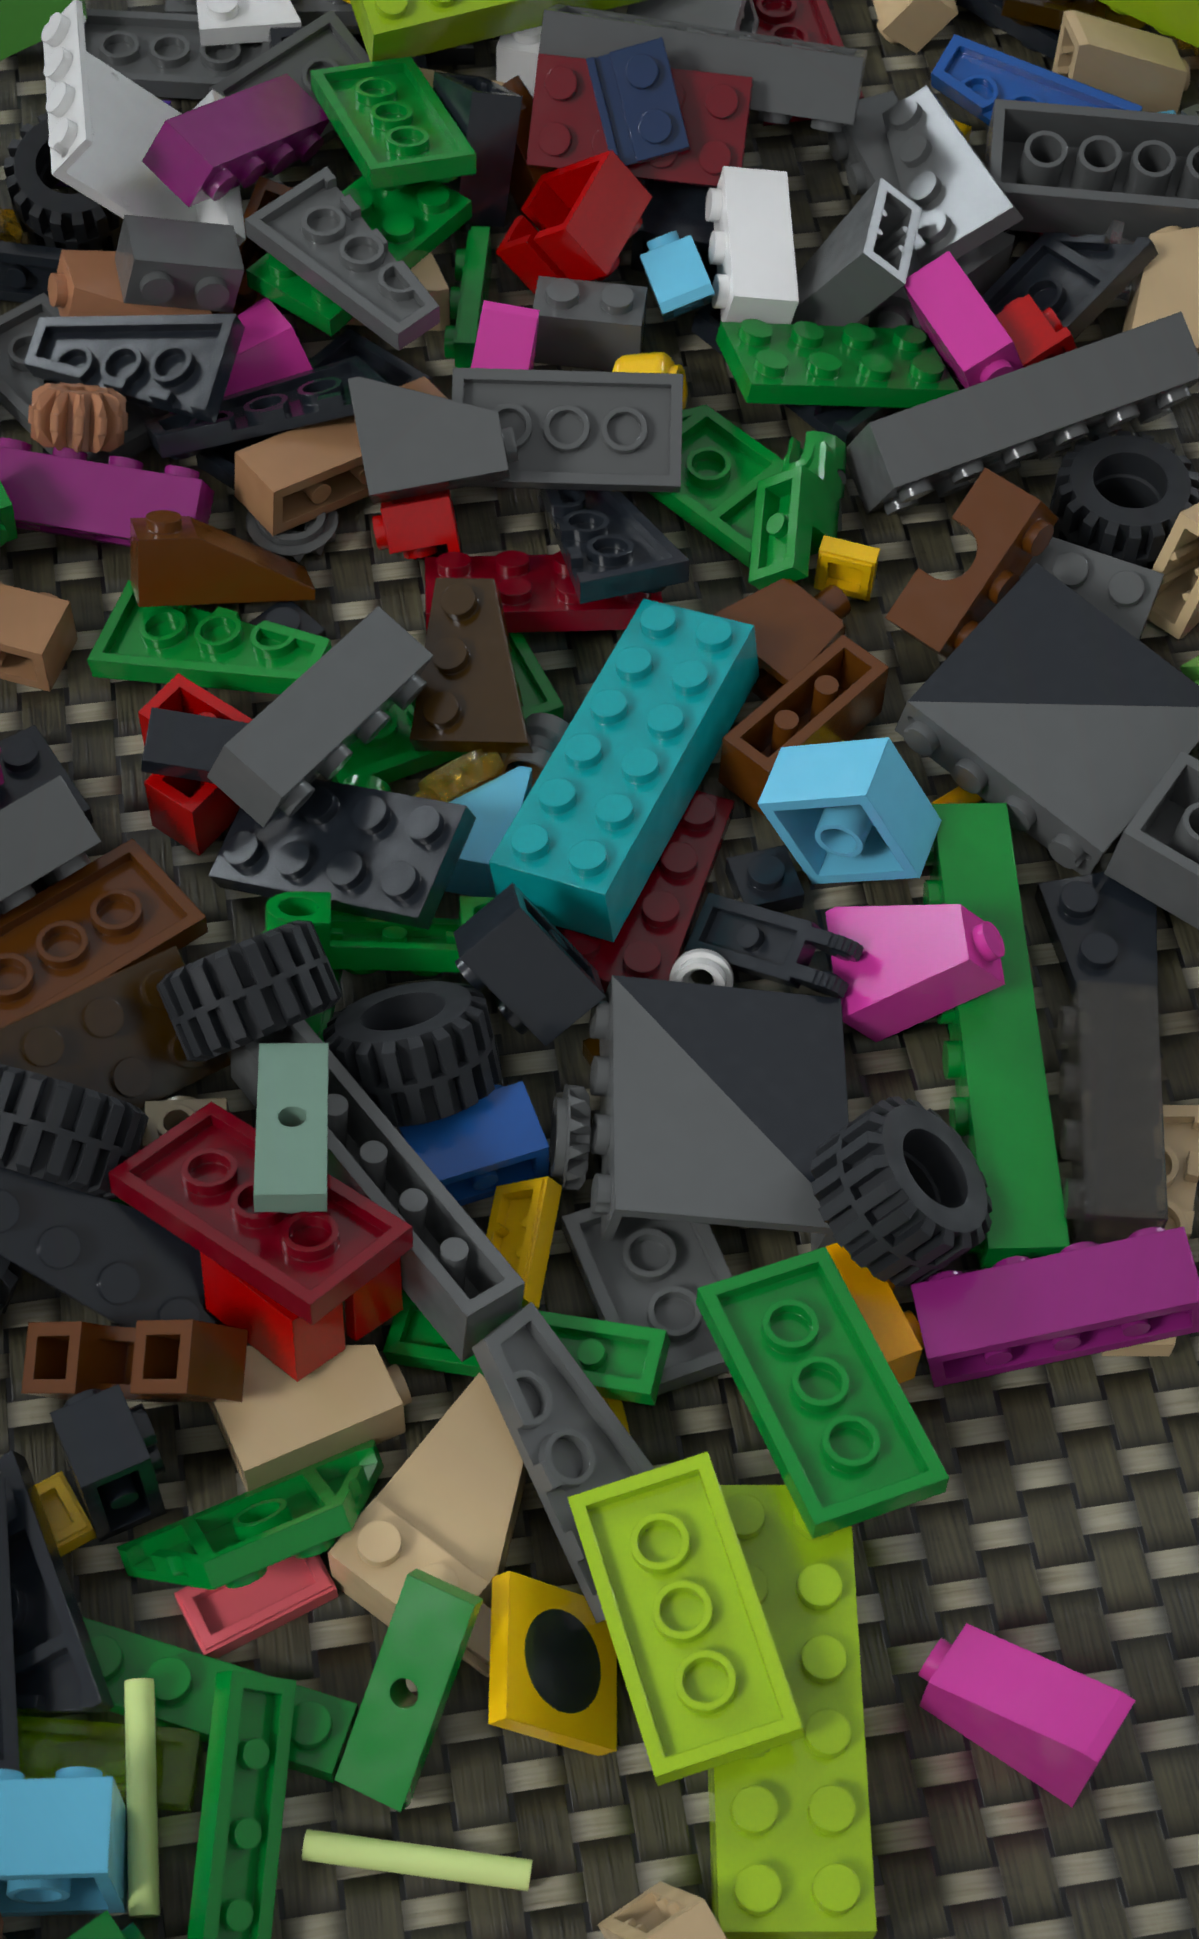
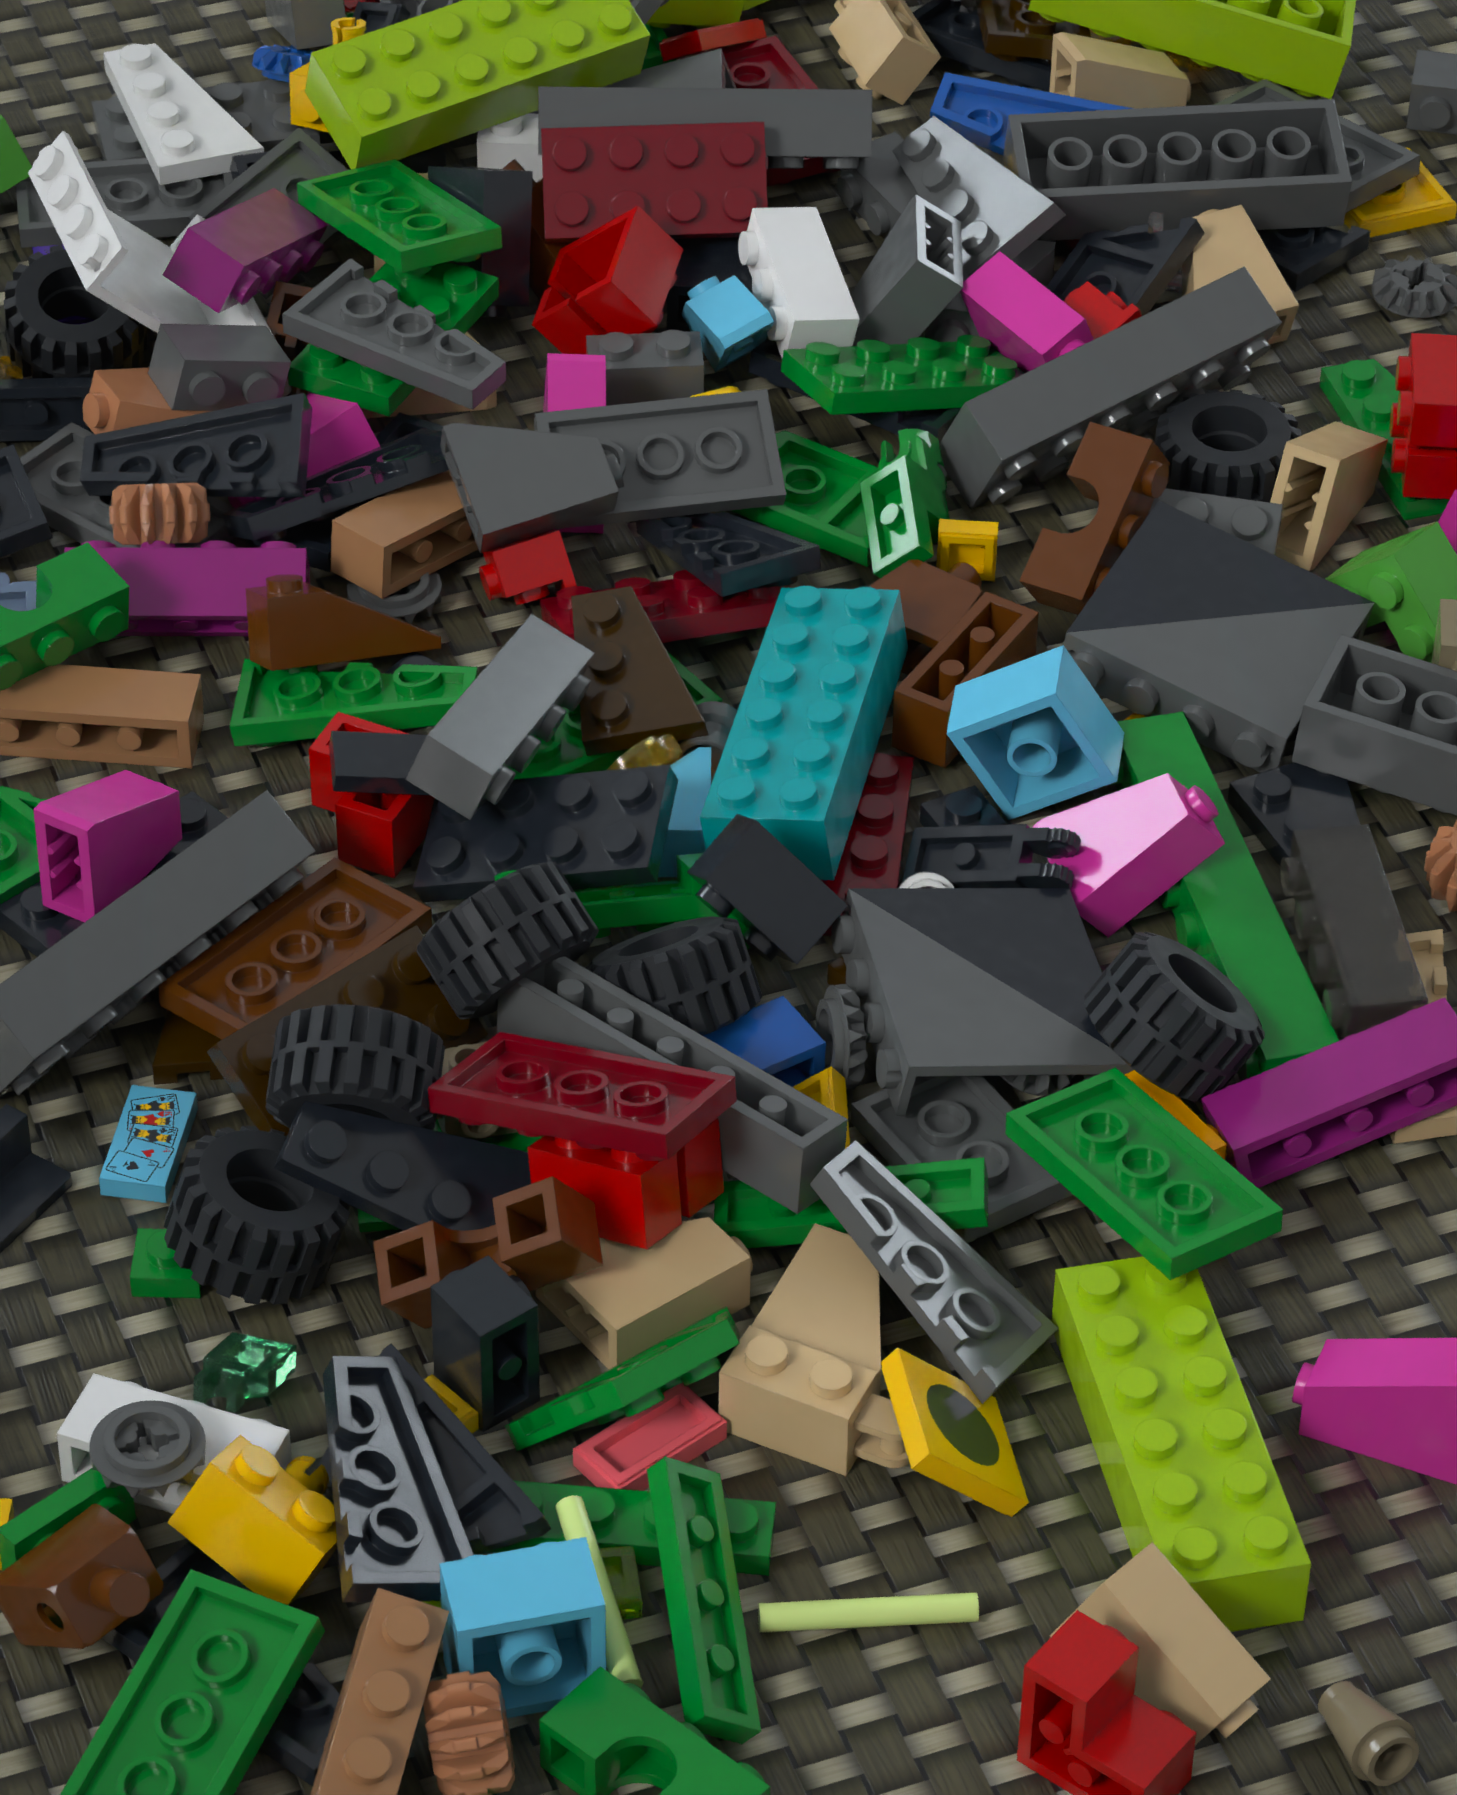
camera: 10 degrees left, 15 degrees down
sand green tile [253,1043,329,1214] -> none
green tile [335,1568,483,1812] -> none
green tile [444,226,492,368] -> none
lime plate [567,1452,805,1786] -> none
dark blue plate [586,37,691,166] -> none

